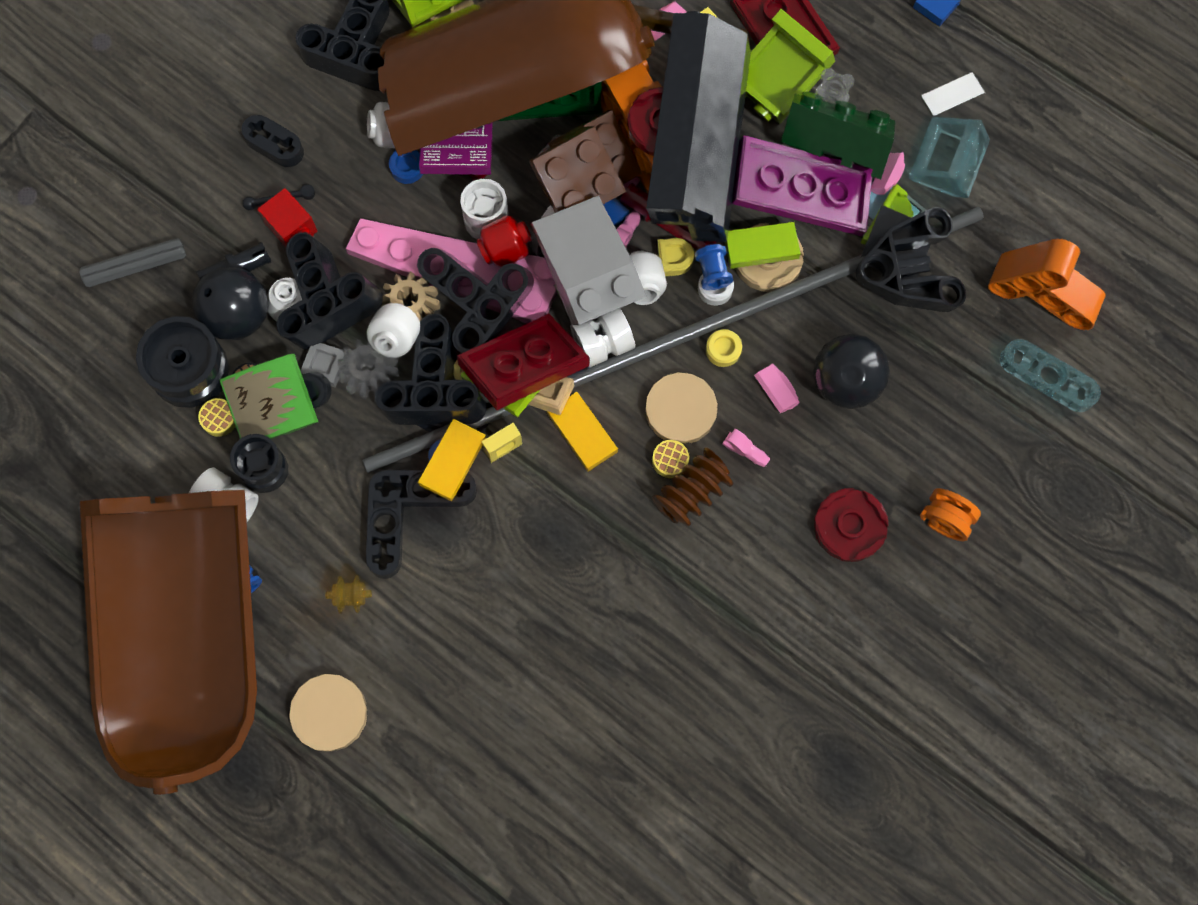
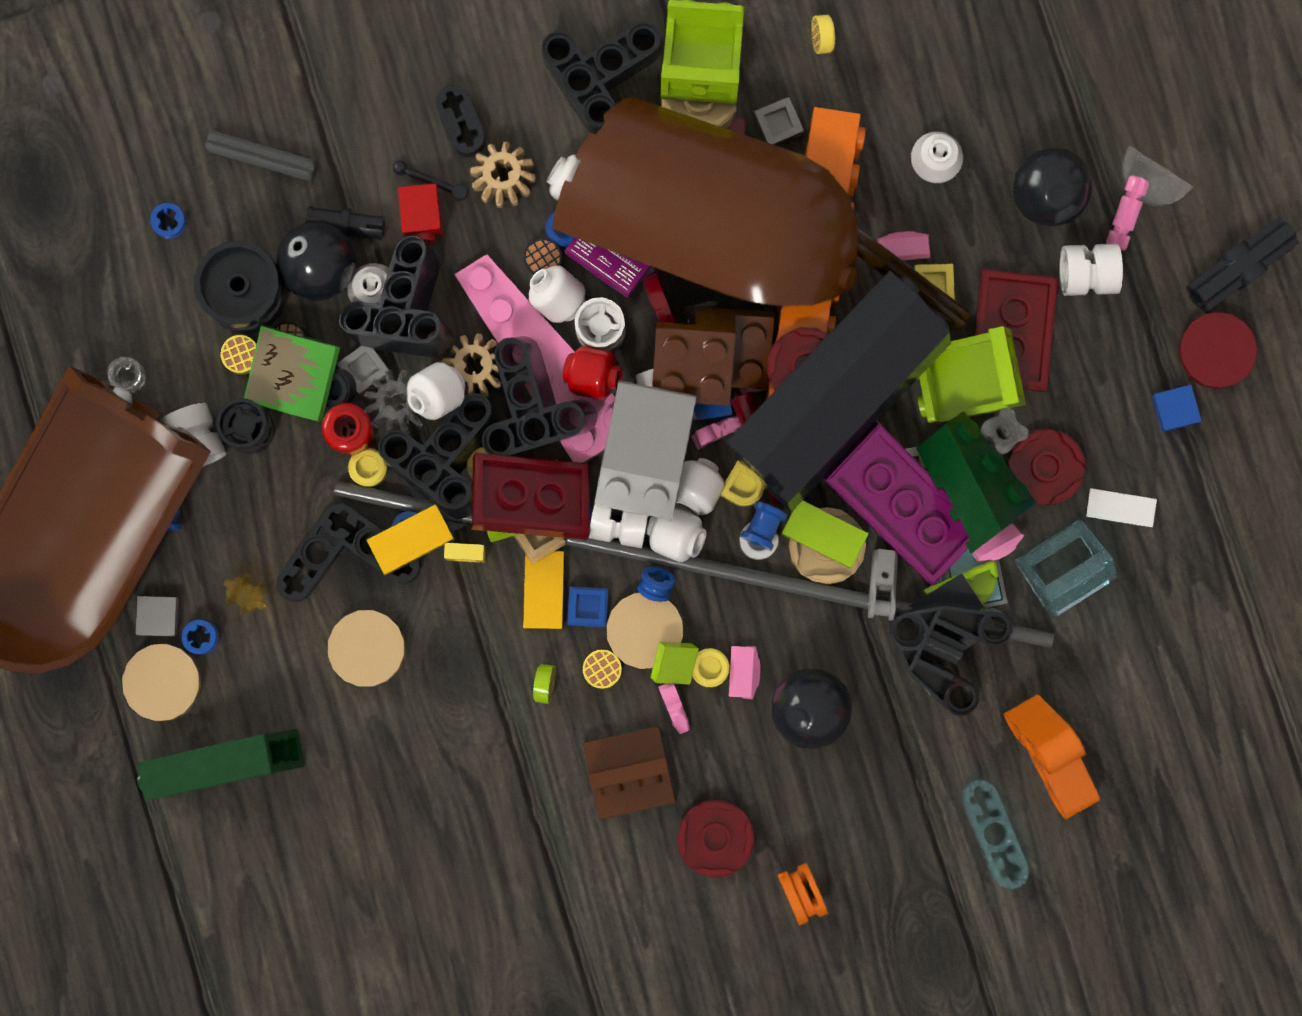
camera: 40 degrees right, 10 degrees up
reddish brown piece [652,447,733,527] -> none
light yellow tile [706,329,742,367] -> none
none -> clear bush [107,357,146,393]
none -> light grey tile [136,596,179,636]
none -> dark green slope [137,729,305,801]
none -> blue bush [150,203,187,239]
none -> blue bush [182,620,220,655]
none -> red head [322,403,375,455]
none -> tan tile [328,610,405,687]
none -> light yellow tile [348,448,388,487]
none -> tan gear [470,142,536,208]
none -> tile [524,238,562,275]
none -> white head [528,266,586,323]
none -> lime tile [533,664,556,704]
none -> blue tile [567,586,609,628]
none -> reddish brown bracket [583,726,675,820]
none -> blue bush [637,566,676,602]
none -> dark red tile [643,271,679,323]
none -> white head [646,507,706,562]
none -> lime tile [650,642,699,685]
none -> light yellow tile [692,648,729,687]
none -> light grey bar [867,549,898,621]
none -> dark red tile [1007,429,1085,506]

